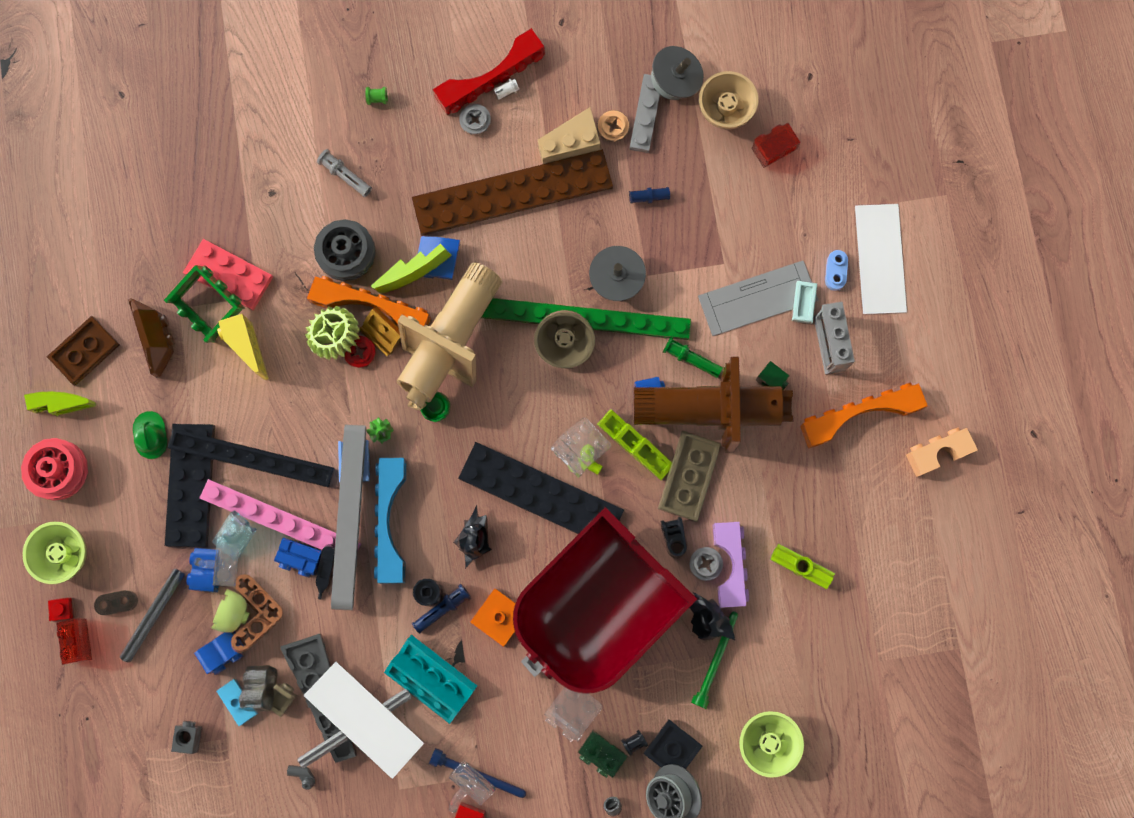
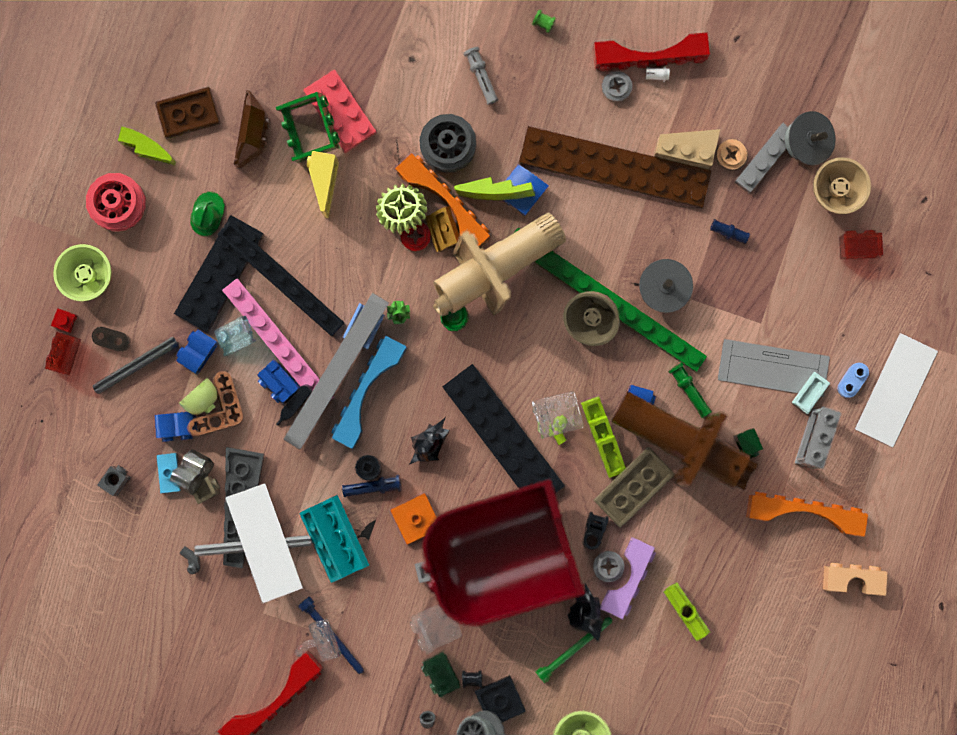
camera: 25 degrees right, 5 degrees up
clear plate [194,543,239,587] -> none

